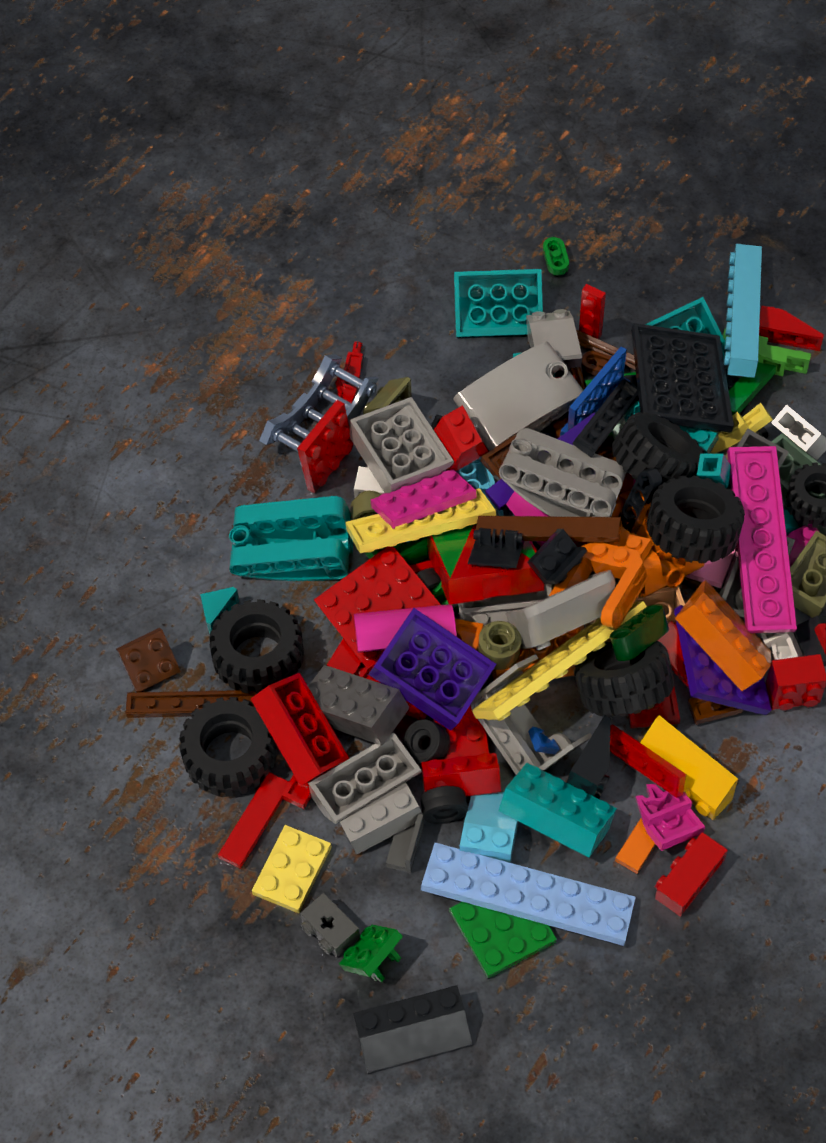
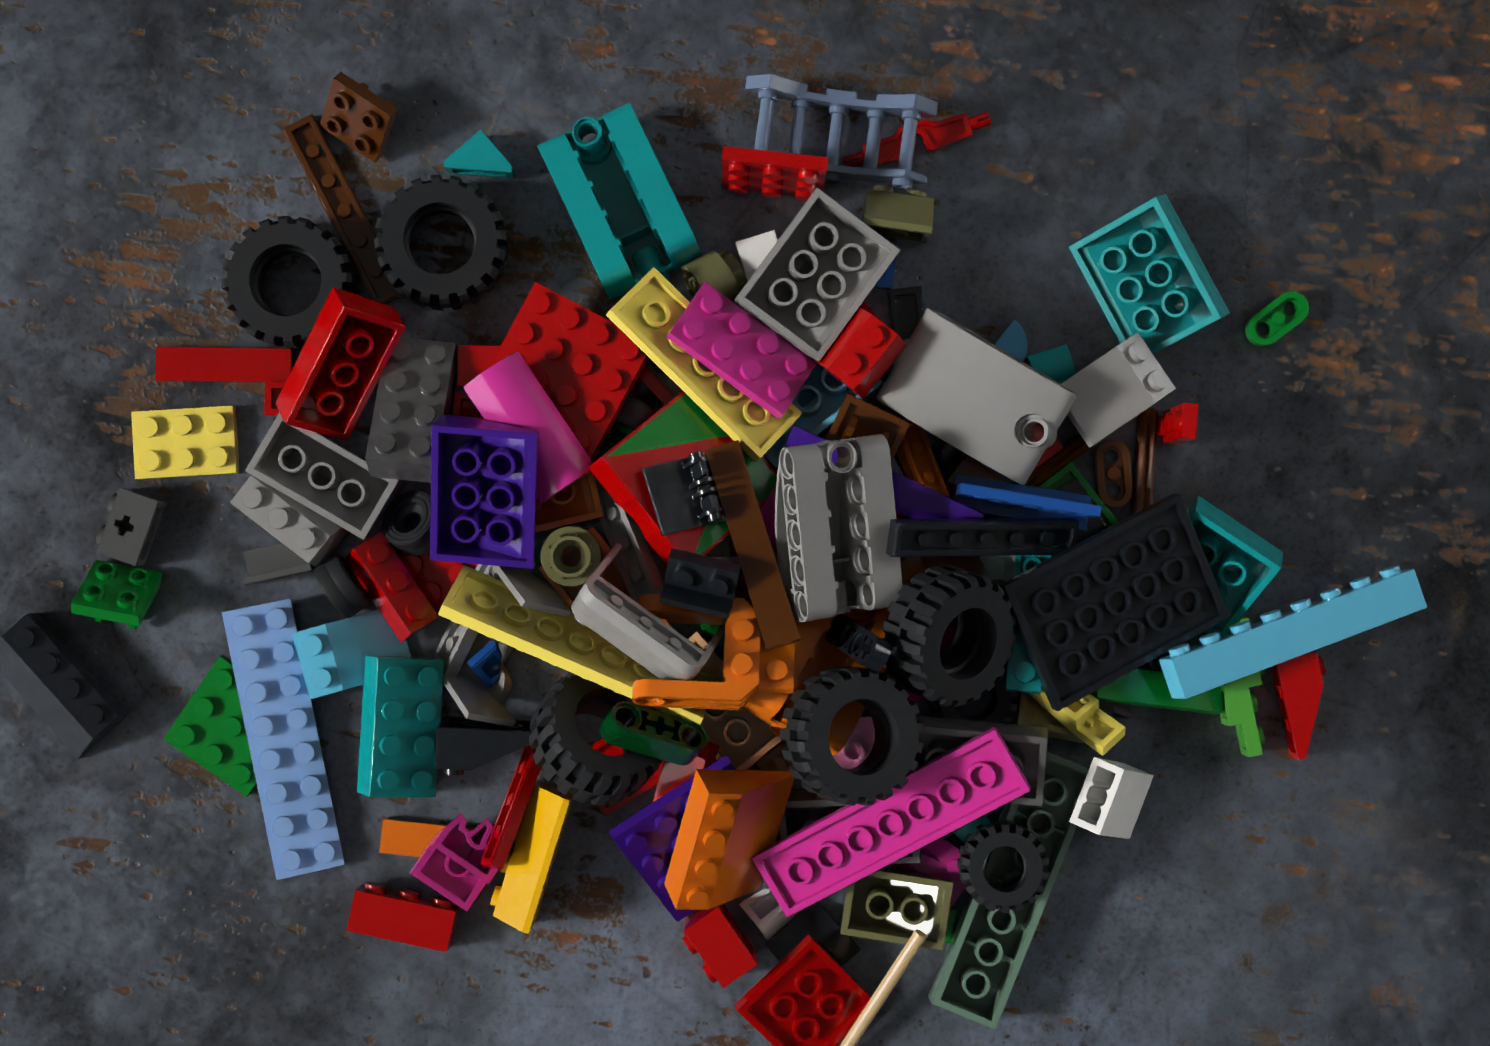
camera: 55 degrees right, 30 degrees up
teal brick [697,454,731,488] -> none

